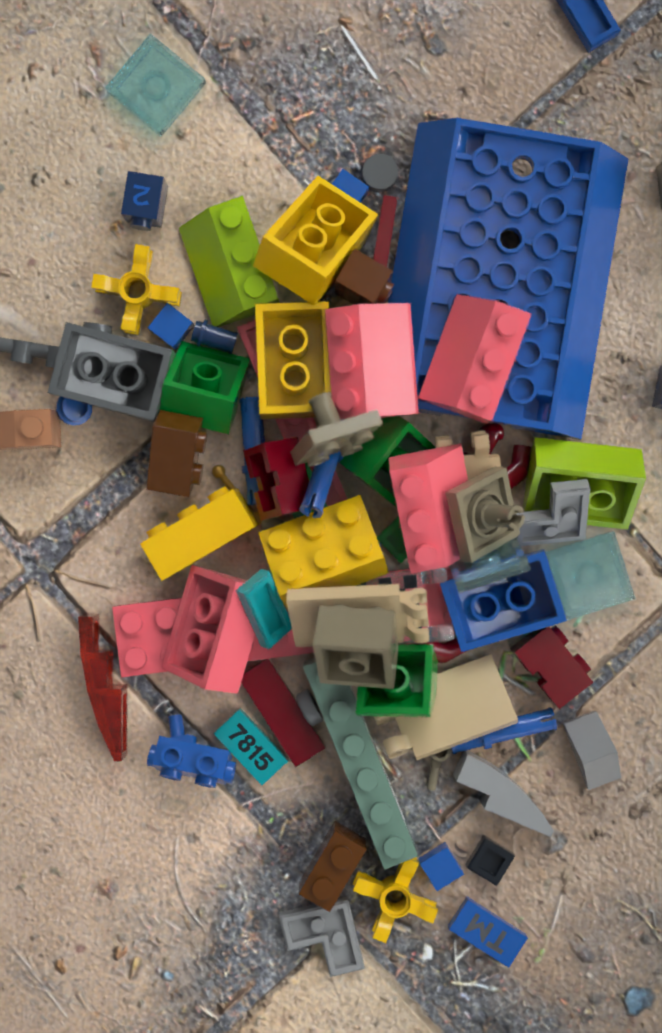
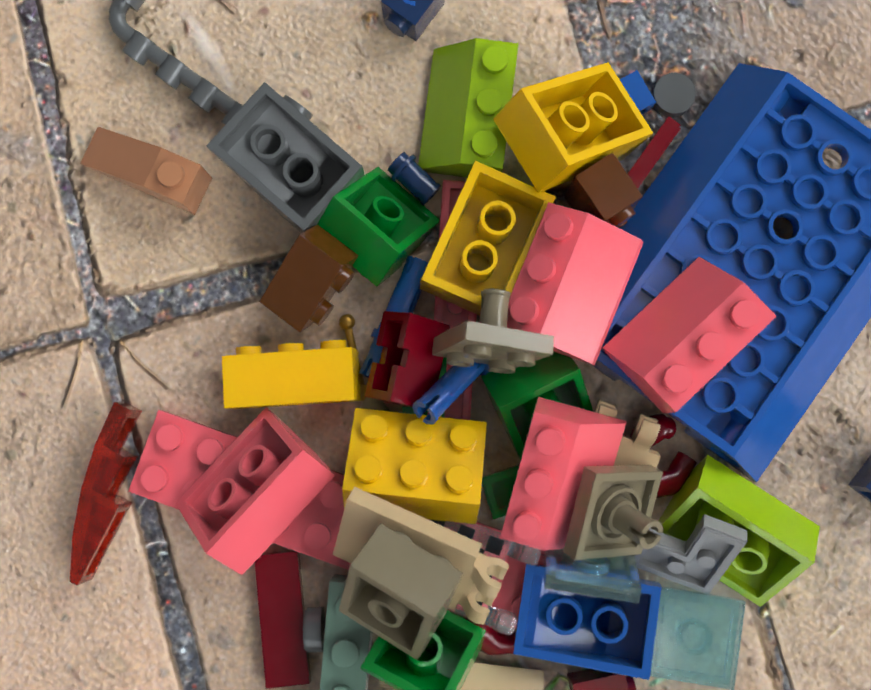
camera: 30 degrees right, 5 degrees down
blue plate [56,397,92,426] -> none
yellow pin [91,244,182,336] -> none
blue brick [147,715,236,788] -> none
blue piece [148,302,195,350] -> none
teal tile [214,708,288,785] -> none
teal tile [235,568,292,649] -> none

